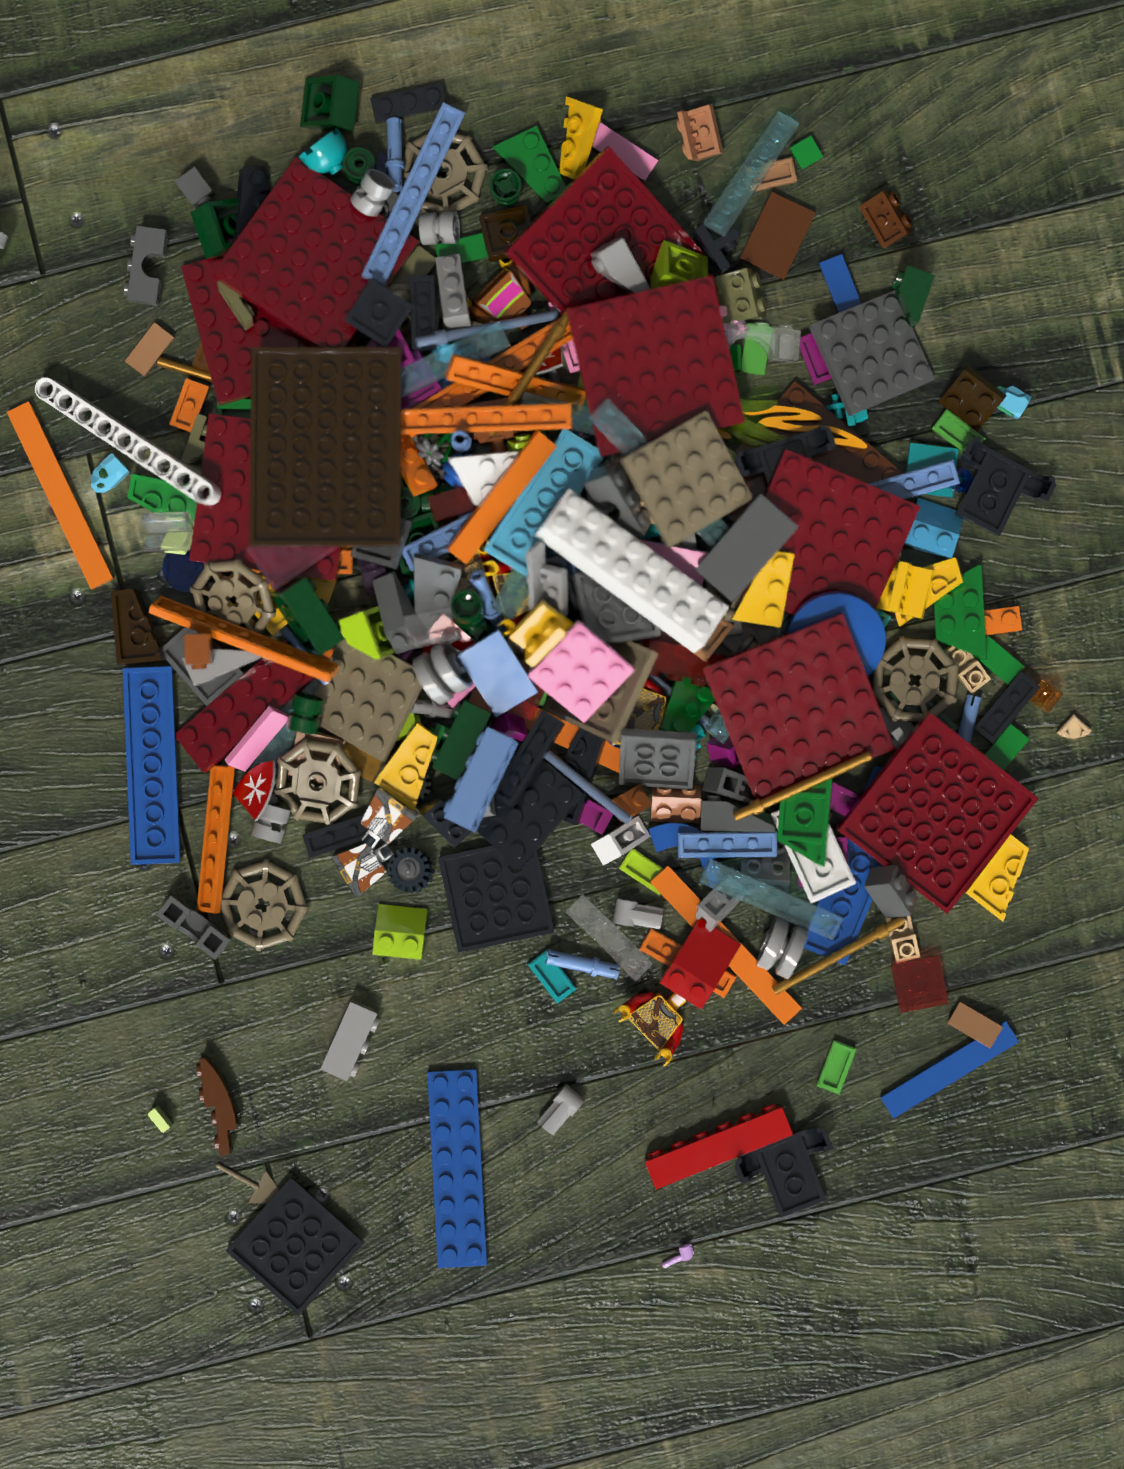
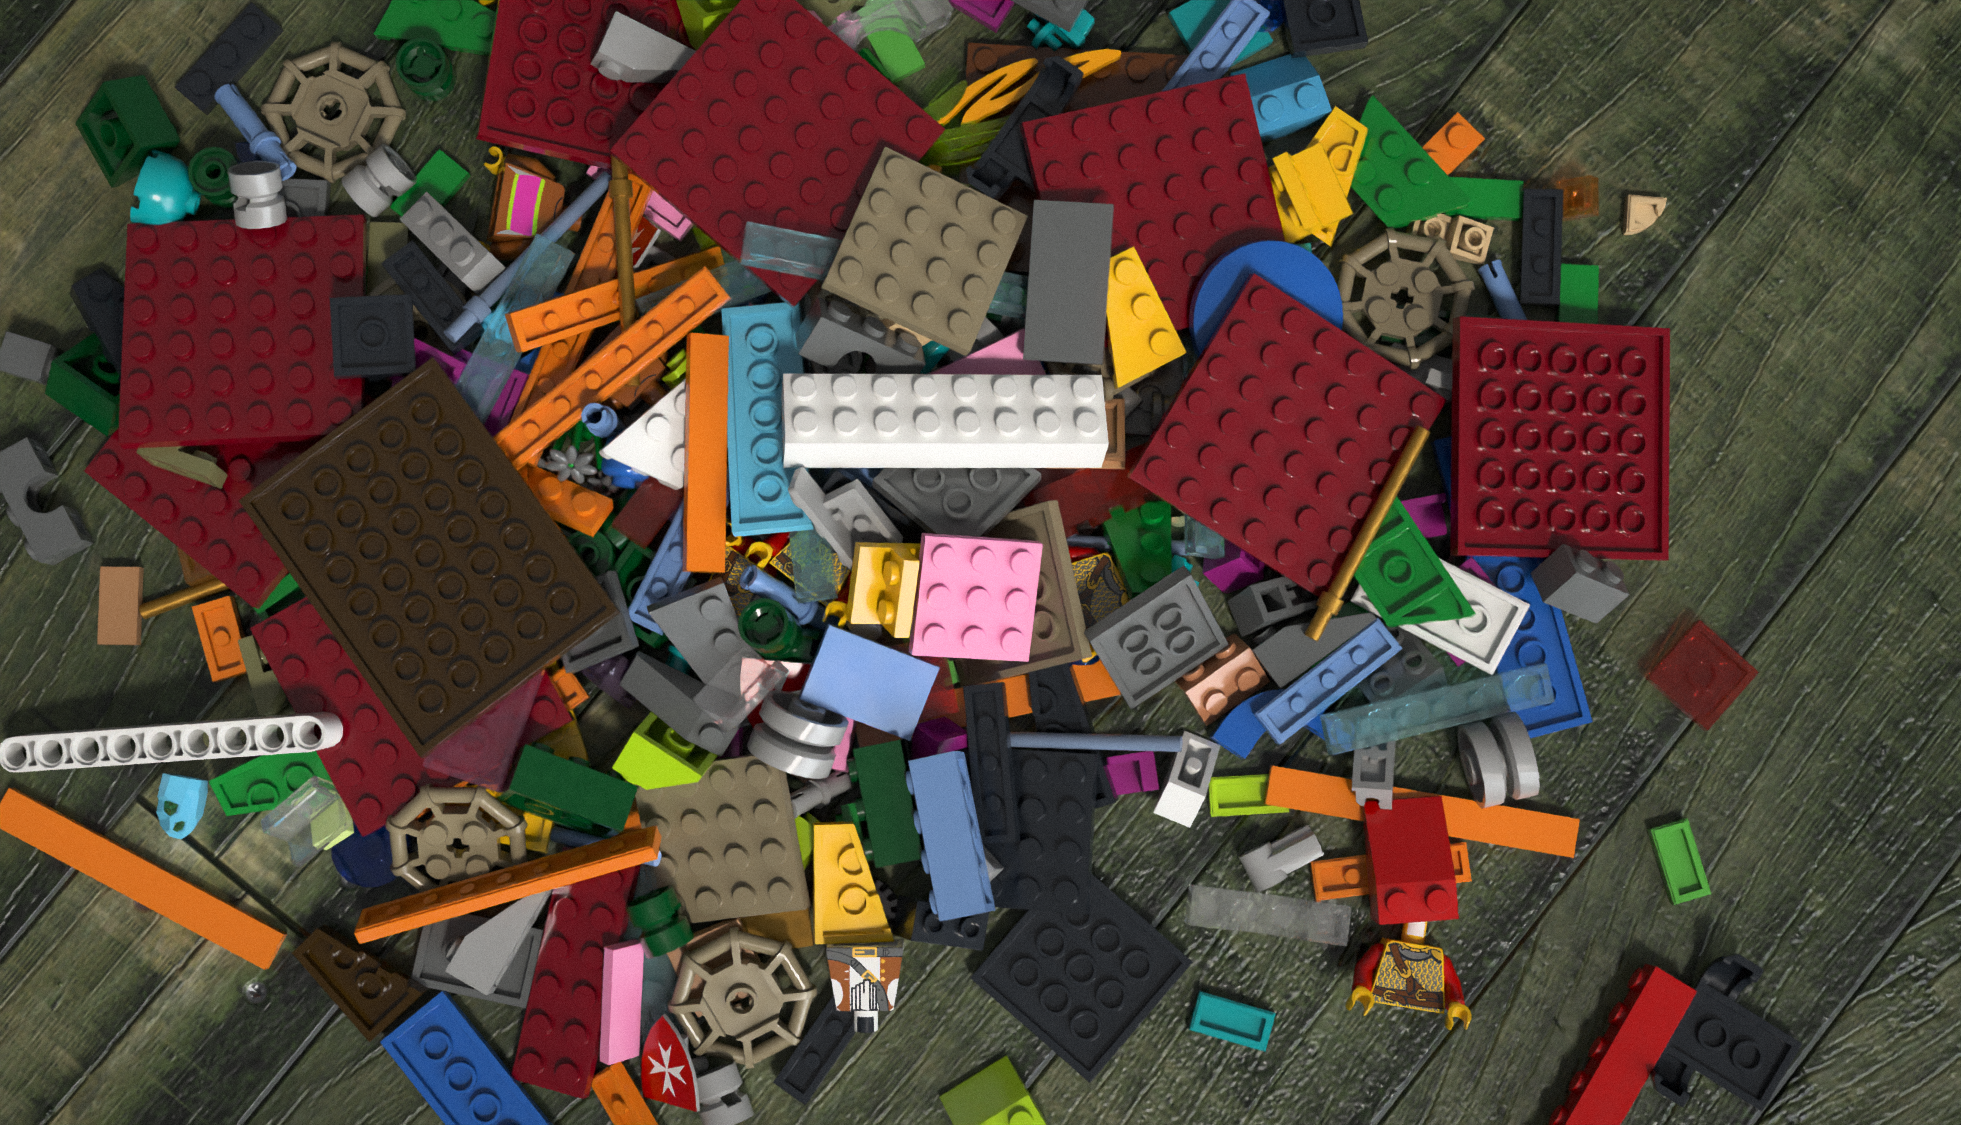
camera: 45 degrees left, 5 degrees down
dark orange brick [184,634,213,669] -> none
torso [332,843,394,898] -> none
medium blue tile [361,102,465,286] -> none
black wheel [387,847,434,893] -> none
dark brown plate [479,205,531,262] -> none
medium blue pin [545,949,620,980] -> none
dark orange brick [611,784,652,823] -> none
pearl gold bar [771,917,905,995] -> none
blue tile [880,1021,1019,1119] -> none
tan slope [884,916,921,963] -> none
medium nougat tile [948,1002,1003,1049] -> none
yellow wing [965,834,1029,922] -> none

